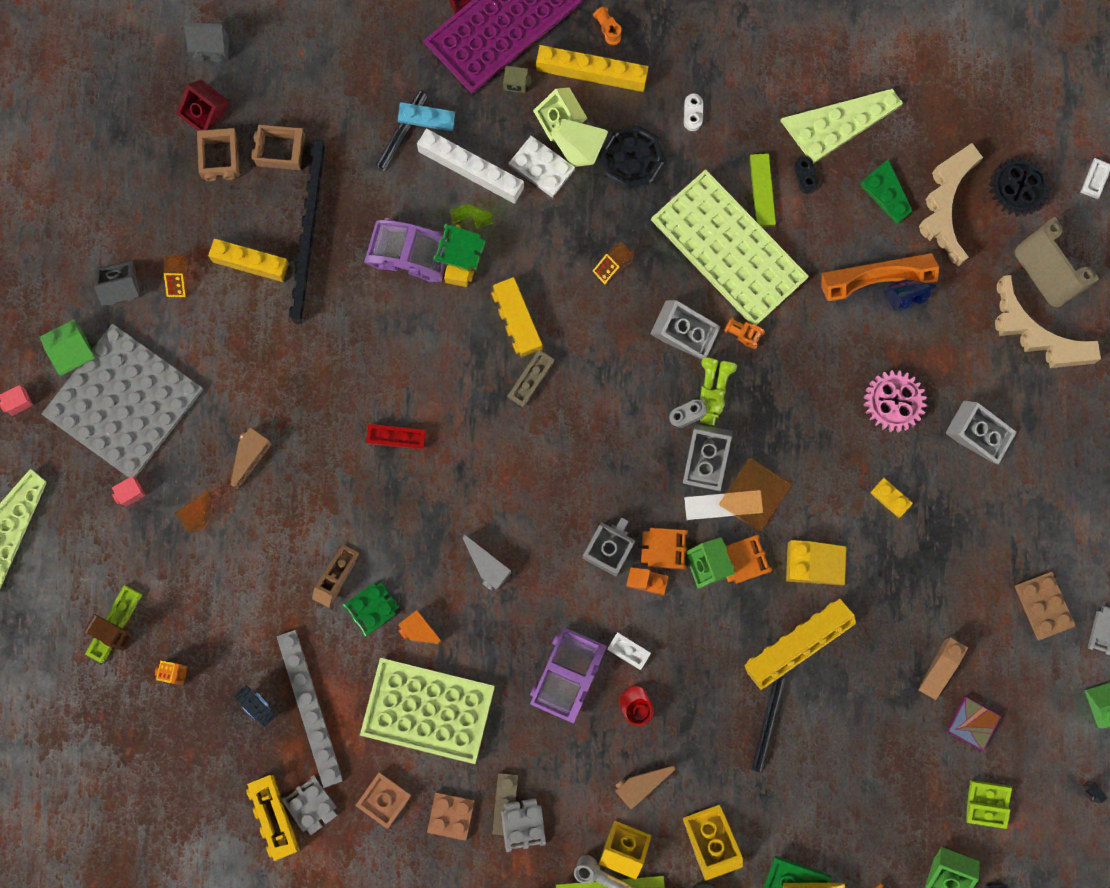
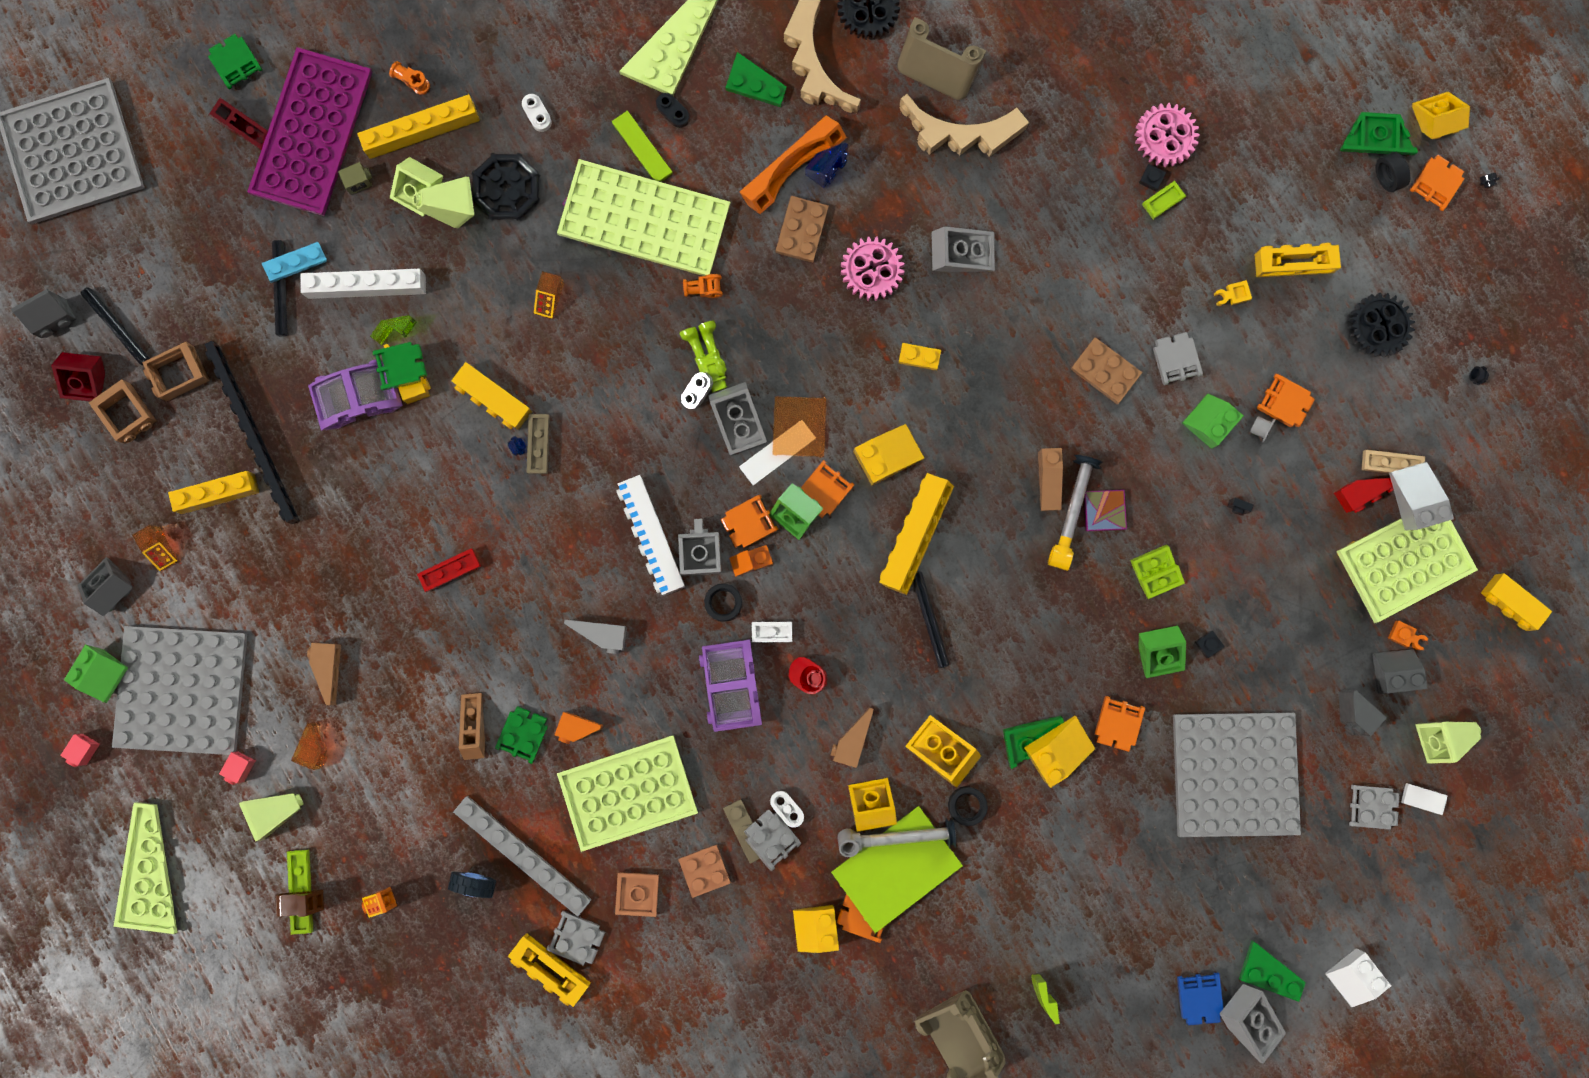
camera: 35 degrees left, 5 degrees up
white plate [508,136,575,198] -> none
light grey slope [650,300,720,359] -> none
none -> black axle [81,287,150,365]
none -> yellowish green slope [239,793,304,841]
none -> clear blue plate [508,436,526,456]
none -> white brick [616,475,685,596]
none -> black tyre [704,583,742,622]
none -> white plate [770,791,804,827]
none -> medium nougat plate [776,196,829,263]
none -> piece [1048,455,1103,571]

